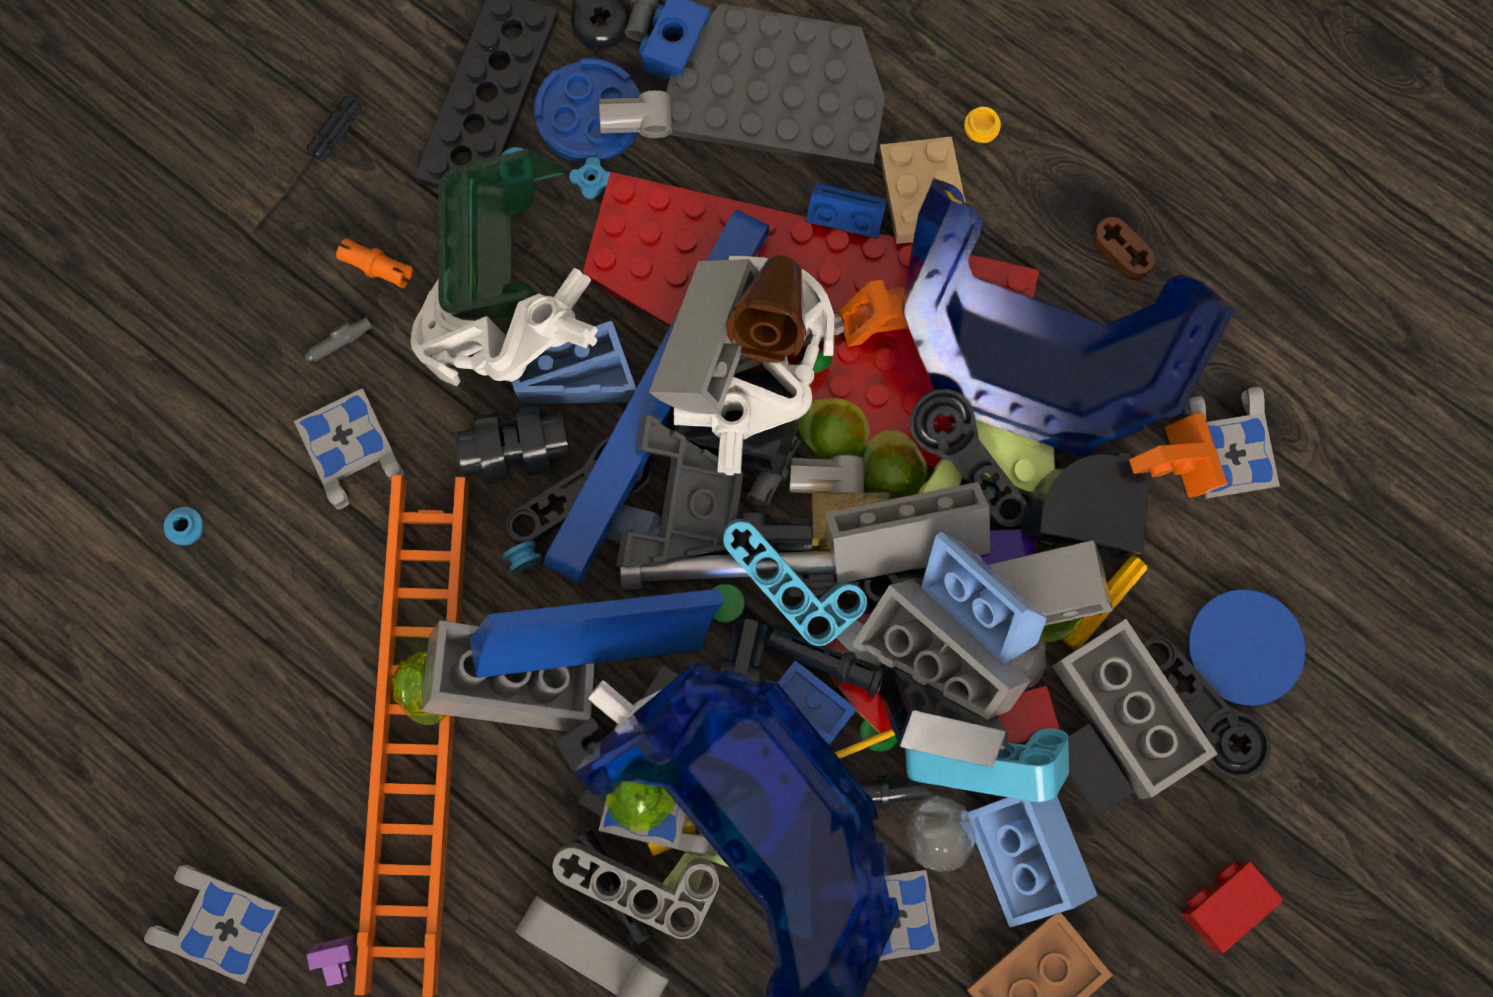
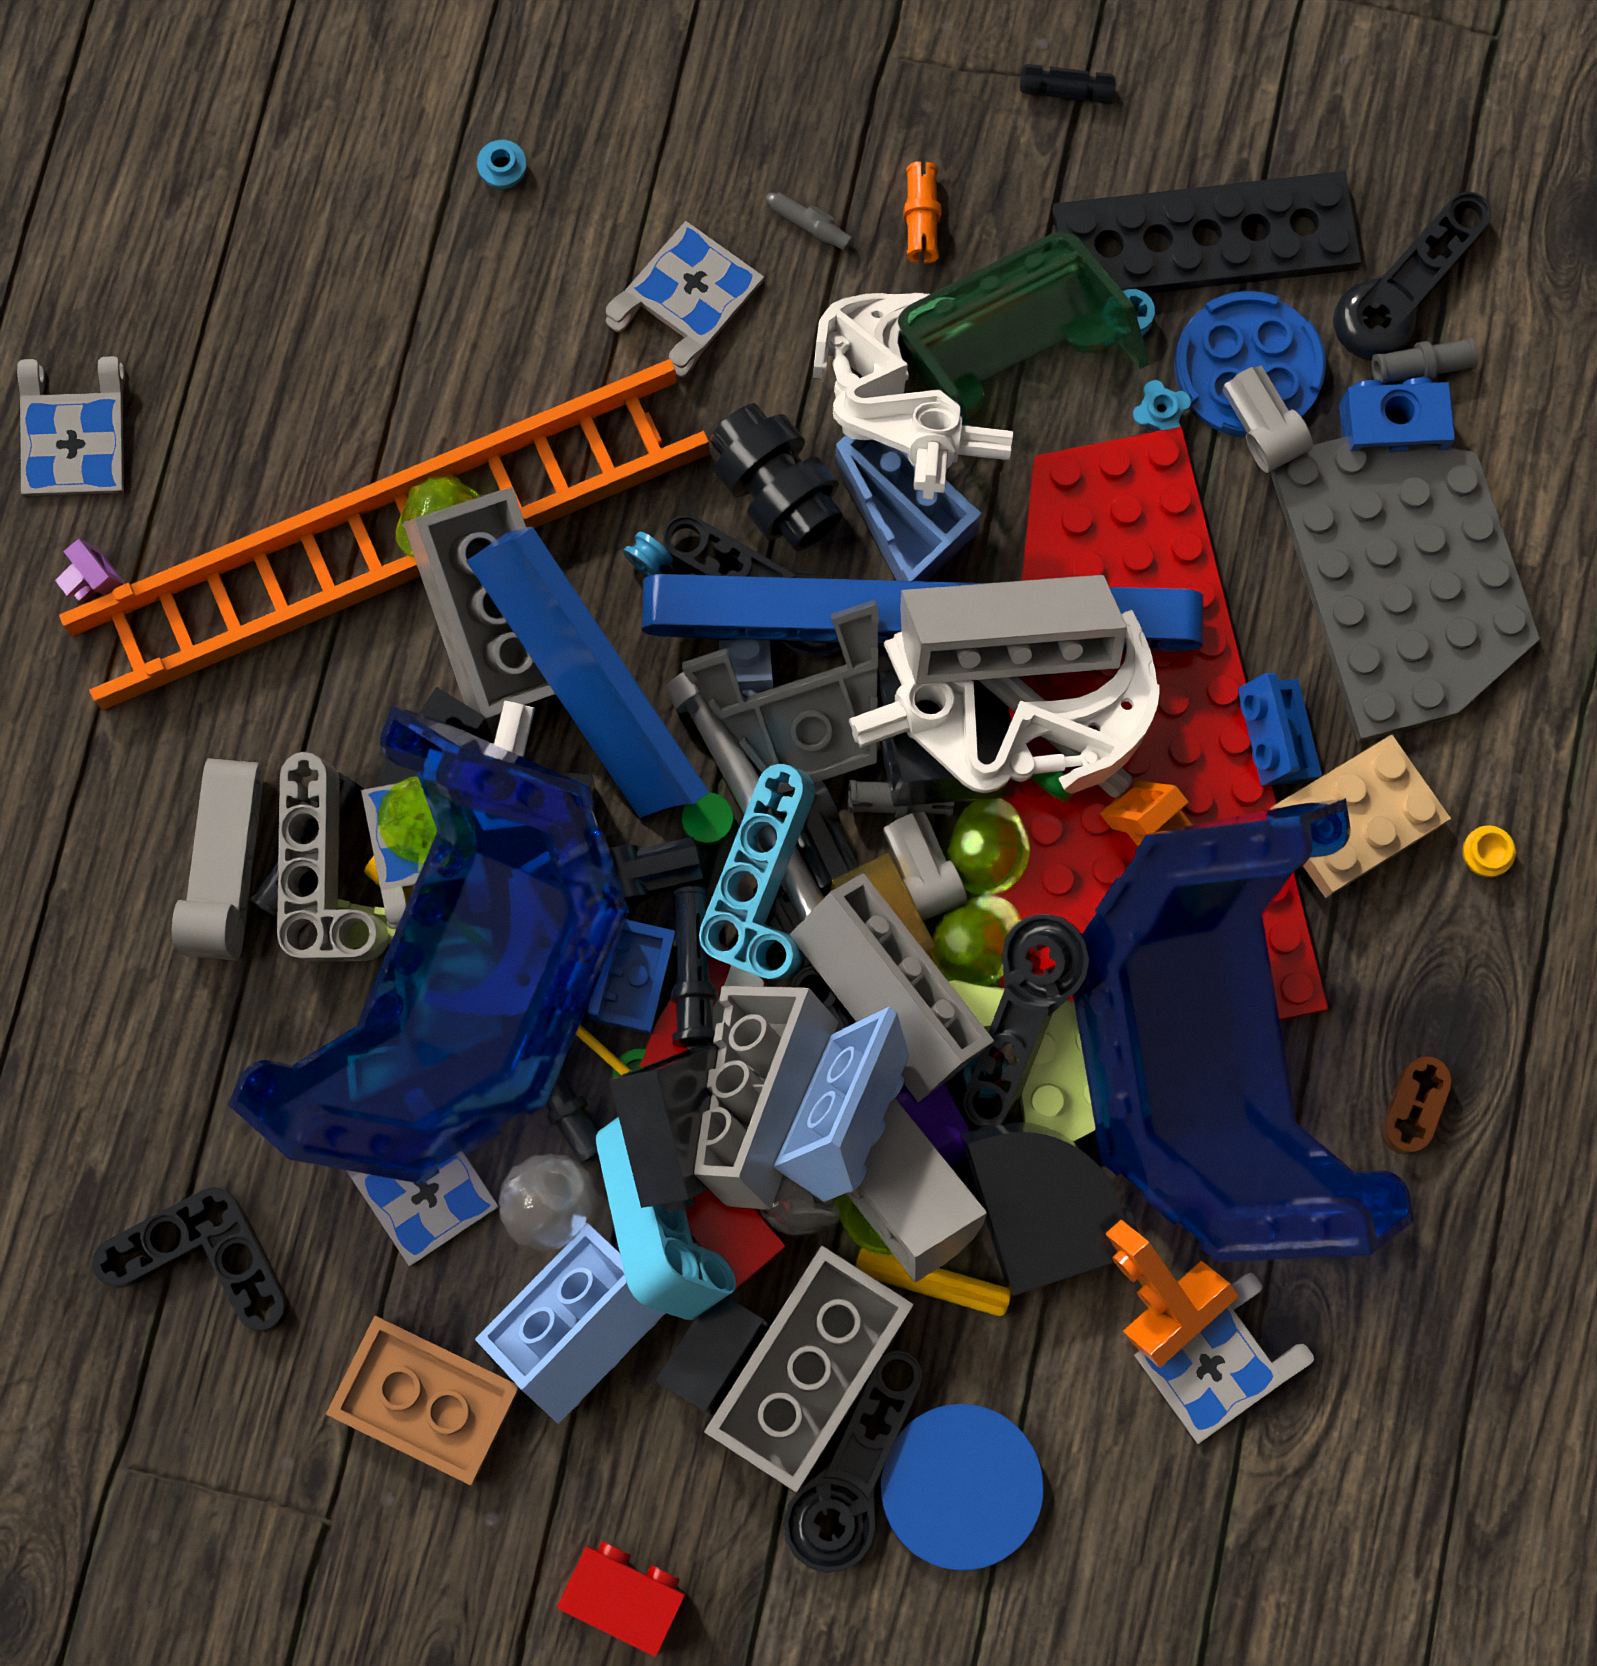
camera: 65 degrees right, 0 degrees up
reddish brown cone [726,255,806,363] -> none

